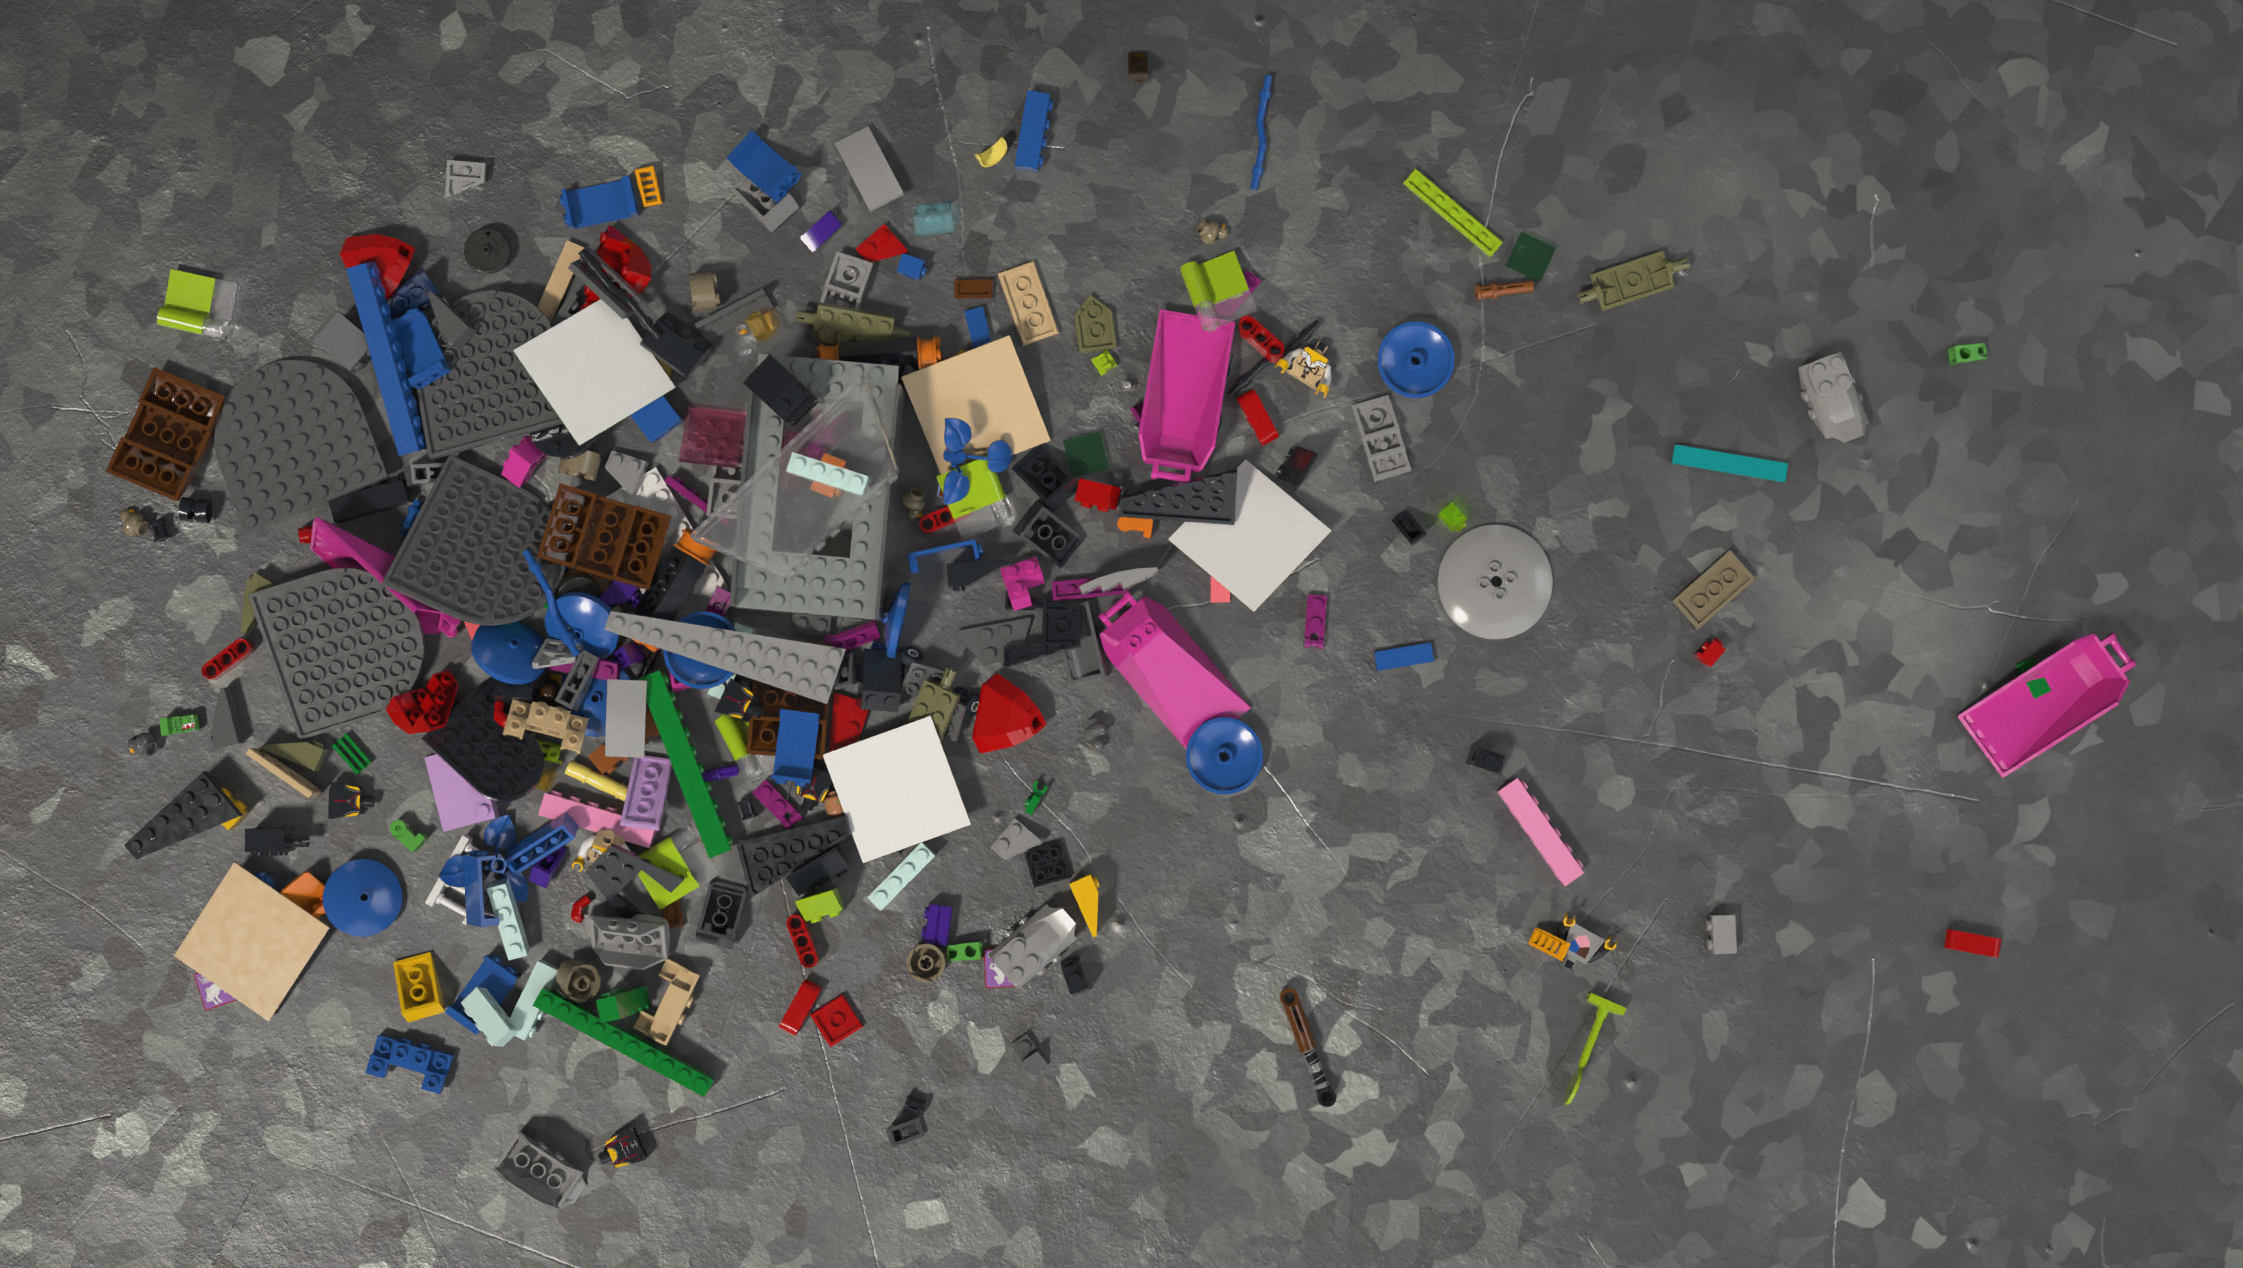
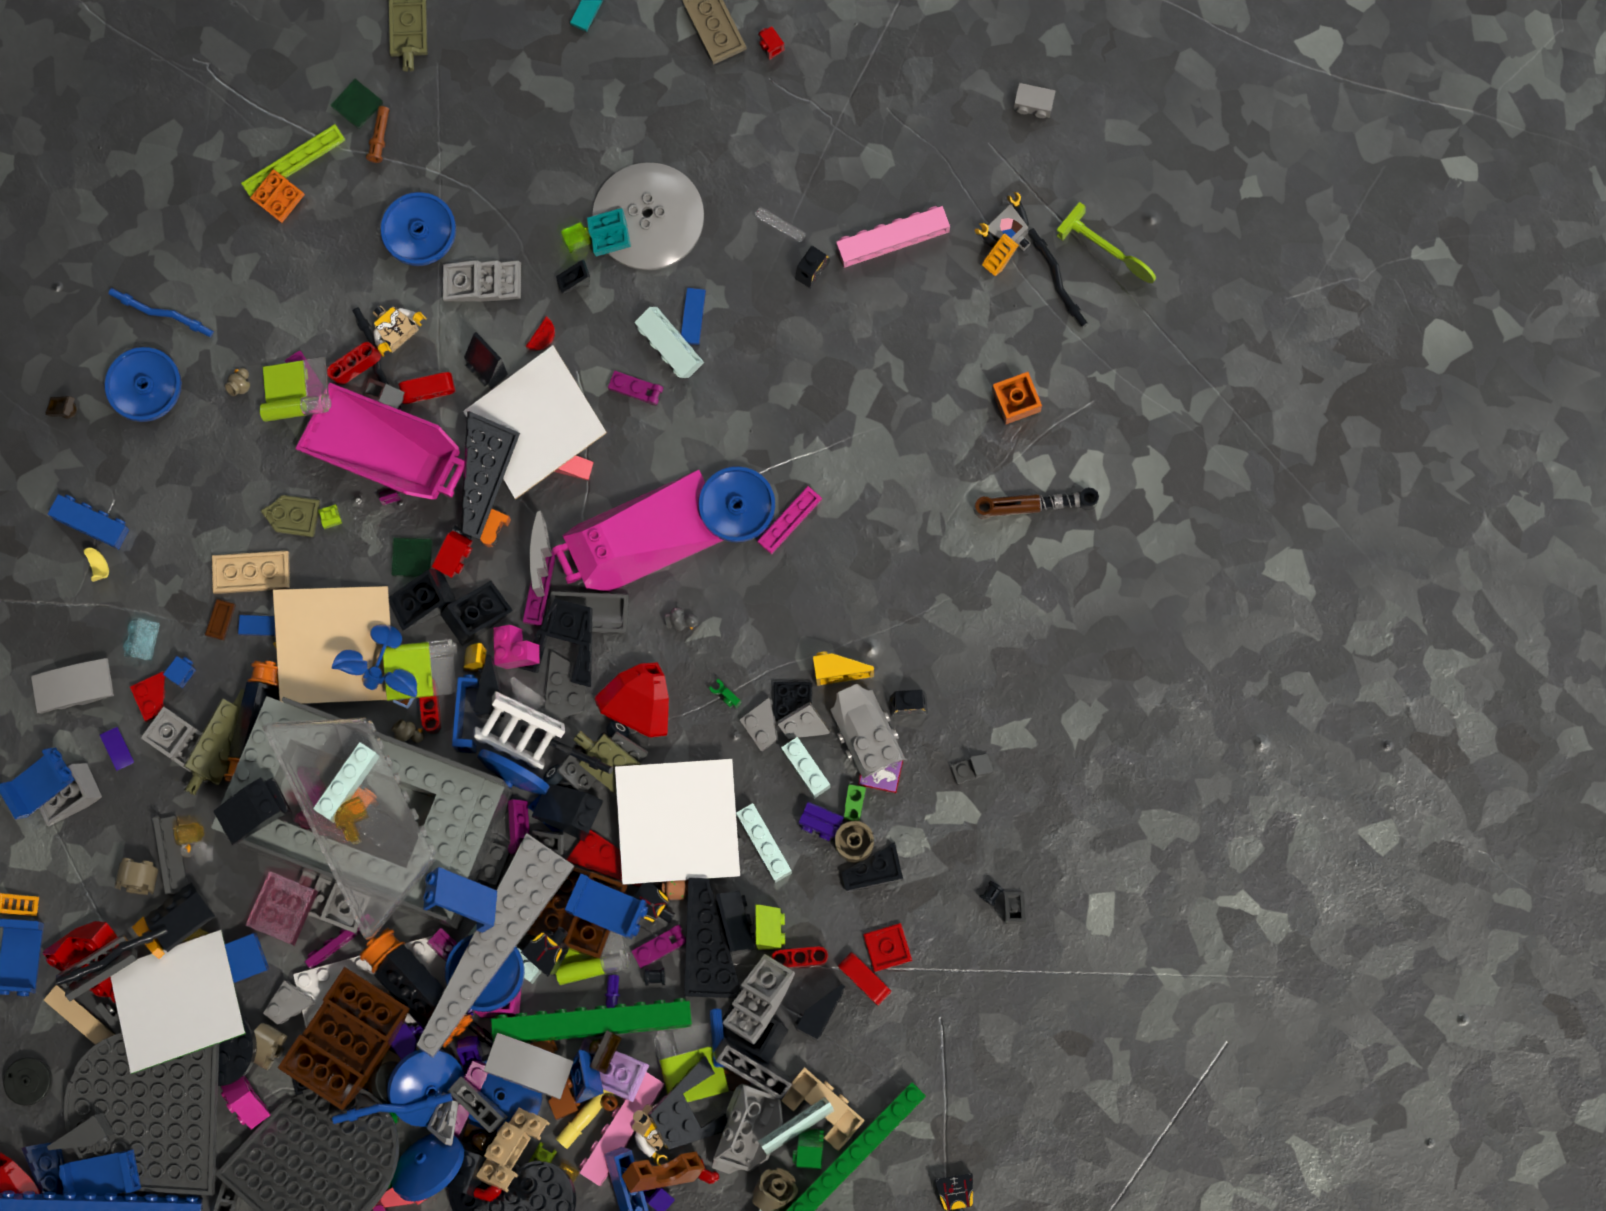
camera: 65 degrees left, 10 degrees down
none -> blue dish [105,347,182,422]
none -> light orange piece [132,916,165,959]
none -> orange slope [250,169,305,223]
none -> clear yellow brick [335,796,369,845]
none -> dark grey slope [363,378,405,409]
none -> blue panel [423,867,498,933]
none -> yellow slope [463,643,487,672]
none -> white fence [474,691,565,769]
none -> clear slope [511,677,545,712]
none -> black bar [520,725,613,774]
none -> red tile [526,316,555,351]
none -> blue slope [570,1050,604,1103]
none -> teal slope [587,208,631,257]
none -> dark brown tile [589,1031,622,1074]
none -> dark orange hinge [600,1094,618,1111]
none -> dark orange arch [622,1152,705,1193]
none -> light aqua brick [635,307,704,378]
none -> blue axle [710,1009,725,1068]
none -> black brick [713,1037,792,1100]
none -> light grey slope [723,954,795,1045]
none -> clear axle [756,207,806,242]
none -> dark pink tile [757,486,822,555]
none -> light aqua slope [758,1097,834,1155]
none -> light grey wing [777,702,830,739]
none -> light aqua brick [781,737,830,799]
none -> black slope [795,984,845,1042]
none -> black wing [842,842,903,893]
none -> orange brick [992,372,1042,425]
none -> black bar [1028,228,1088,328]

